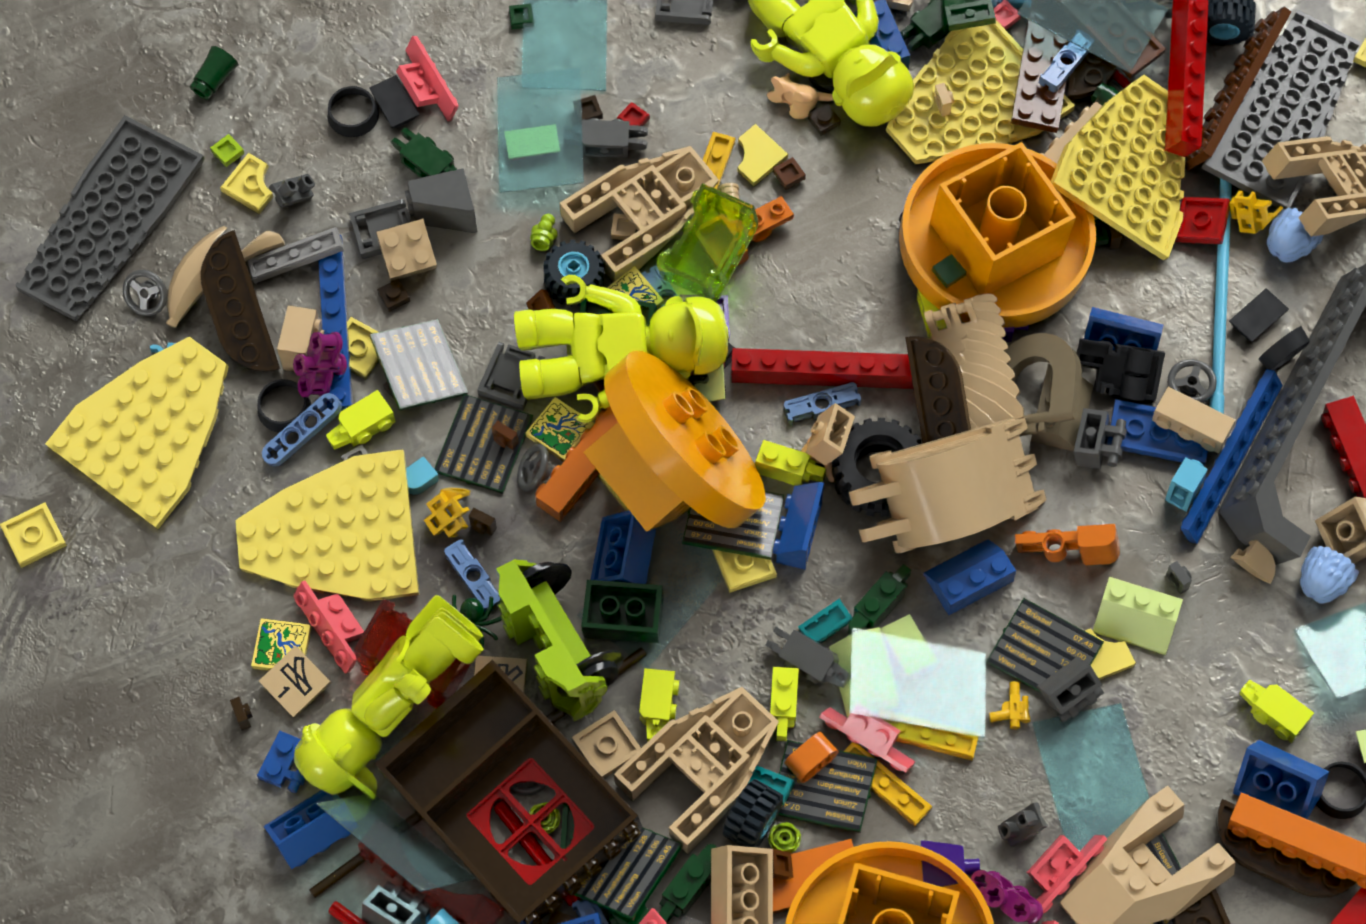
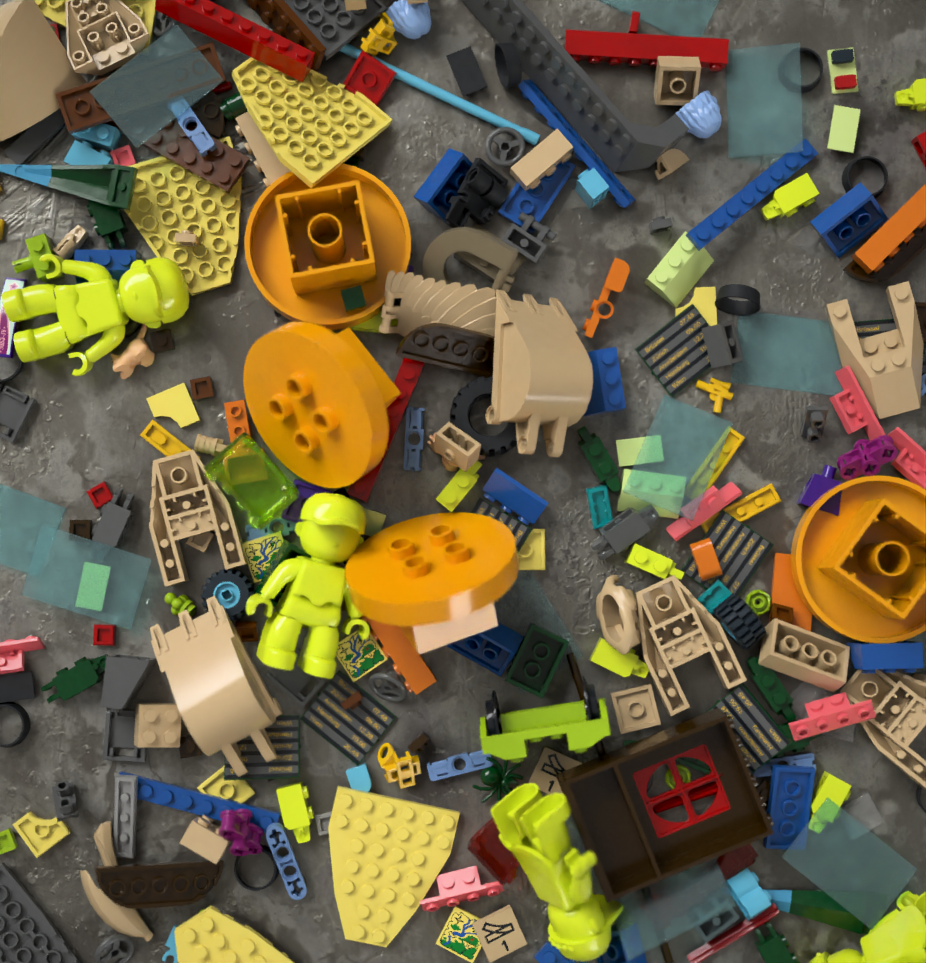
camera: 70 degrees left, 20 degrees up
none -> red tile [93,624,116,646]
none -> tan piece [150,595,283,777]
none -> light orange piece [243,322,401,488]
none -> tan piece [596,575,641,655]
none -> blue plate [685,138,819,251]
none -> black tyre [715,284,760,316]

